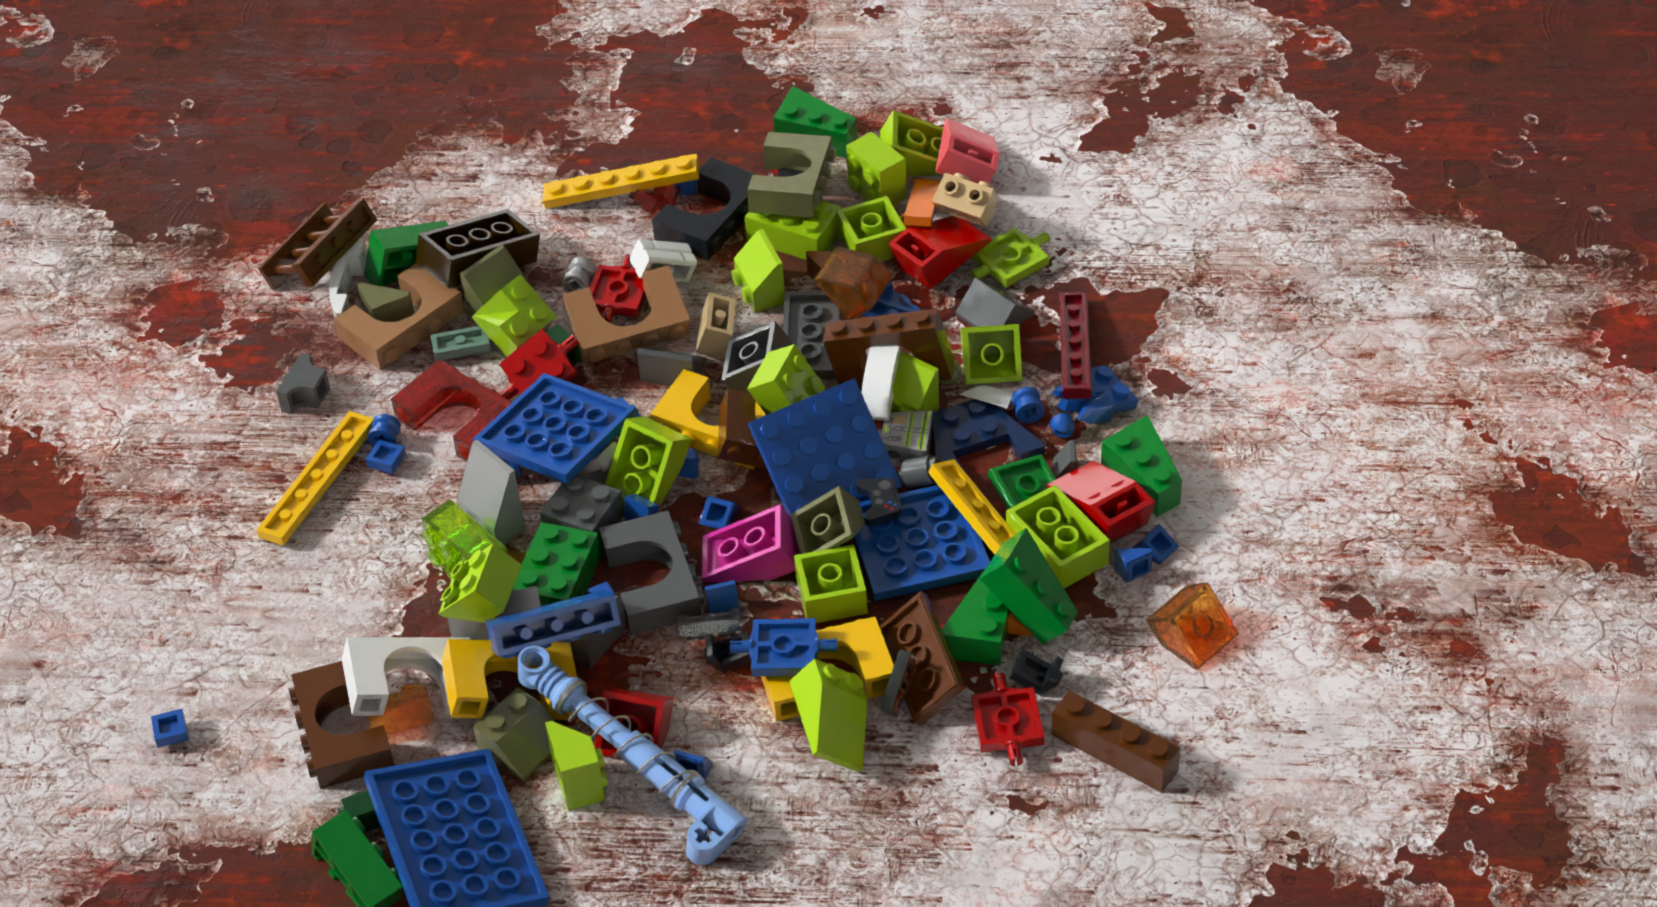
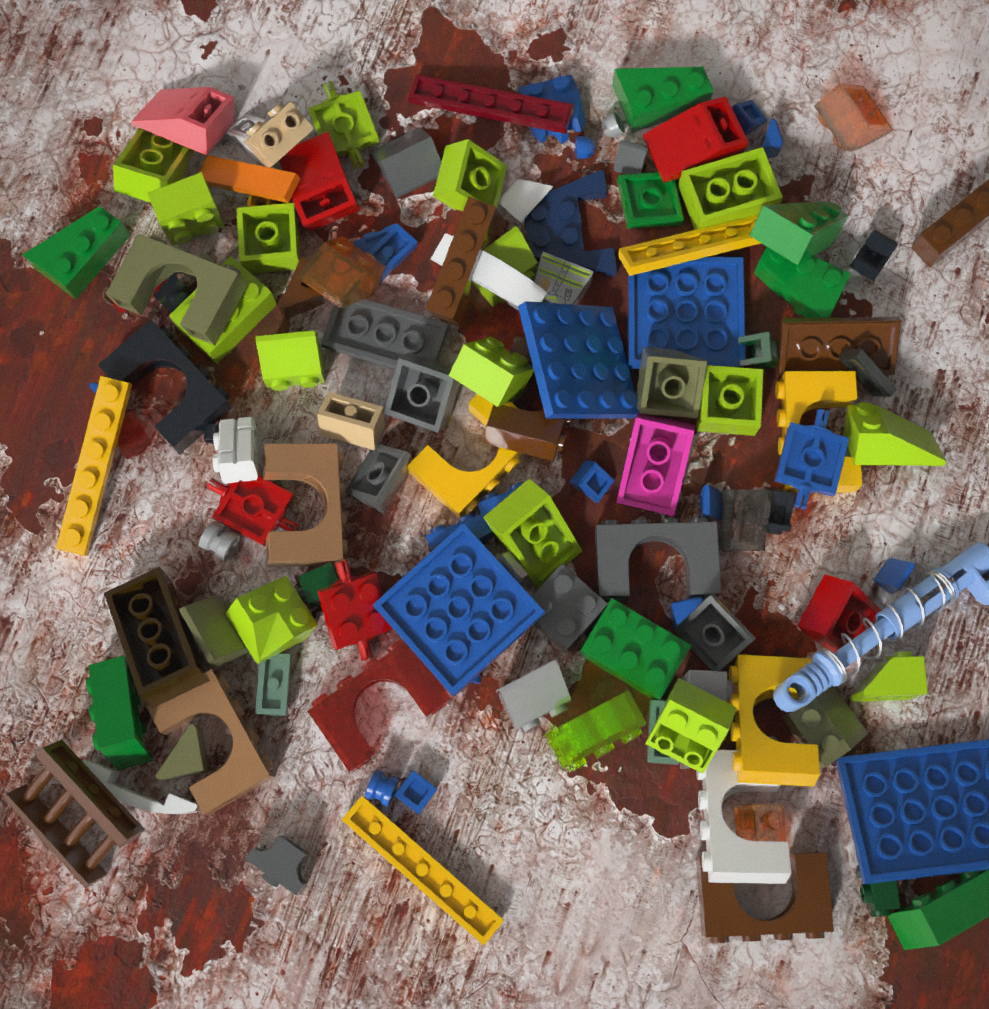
camera: 75 degrees left, 30 degrees up
blue brick [485,590,621,658] -> none
blue slope [624,494,659,521] -> none
black piece [856,478,901,526] -> none
dark grey brick [899,455,943,489] -> none
red plate [971,672,1045,766] -> none
blue wheel [1011,387,1044,423] -> none
none -> light grey hinge [601,112,625,138]
none -> dark green window [738,332,779,369]

